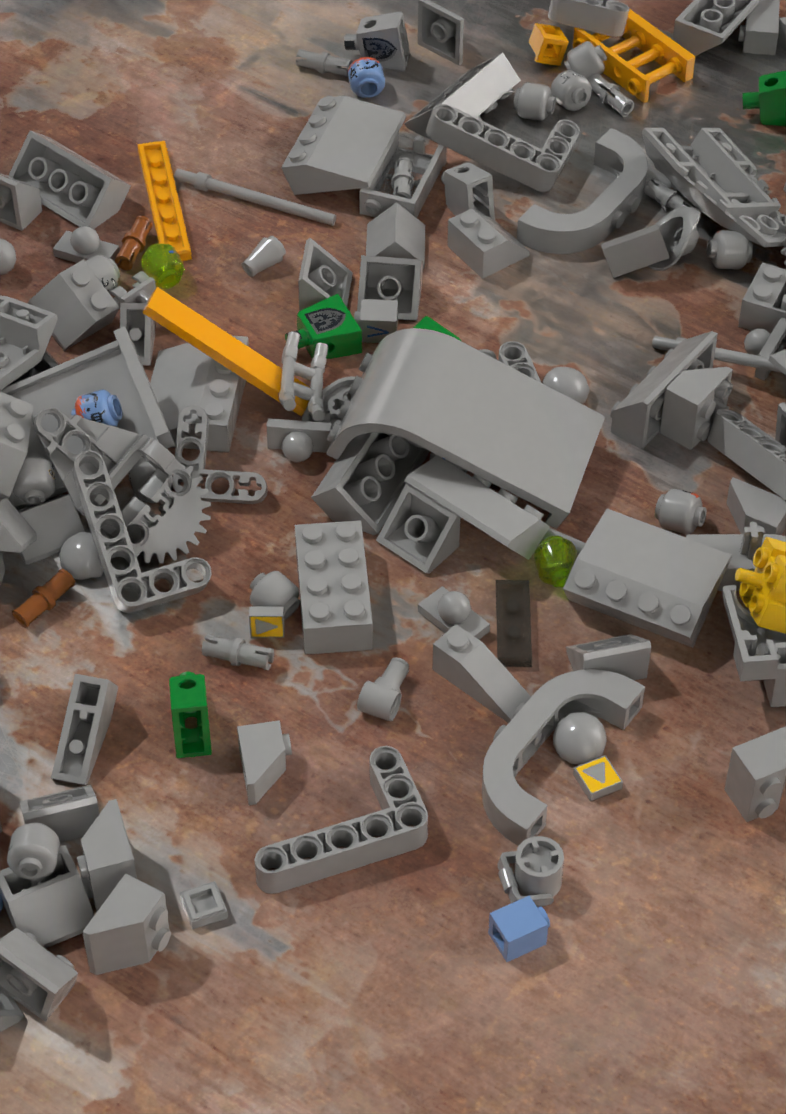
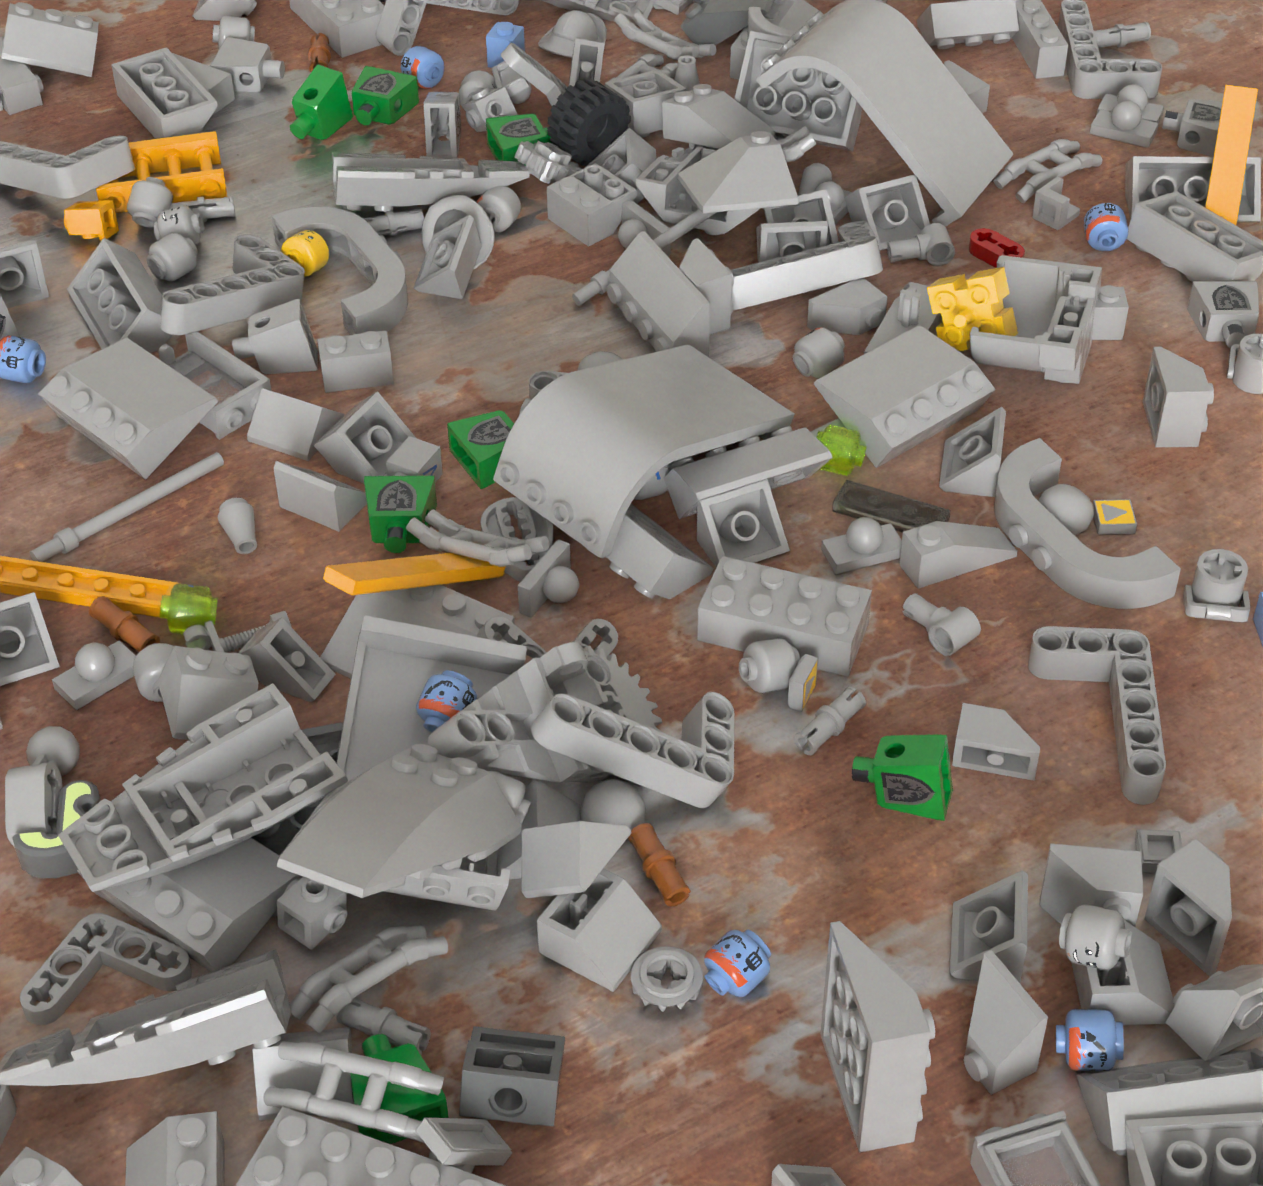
camera: 65 degrees left, 5 degrees down
light grey slope [51,674,118,786] -> none
light grey pin [391,157,414,199] -> none
none -> yellow head [280,230,329,277]

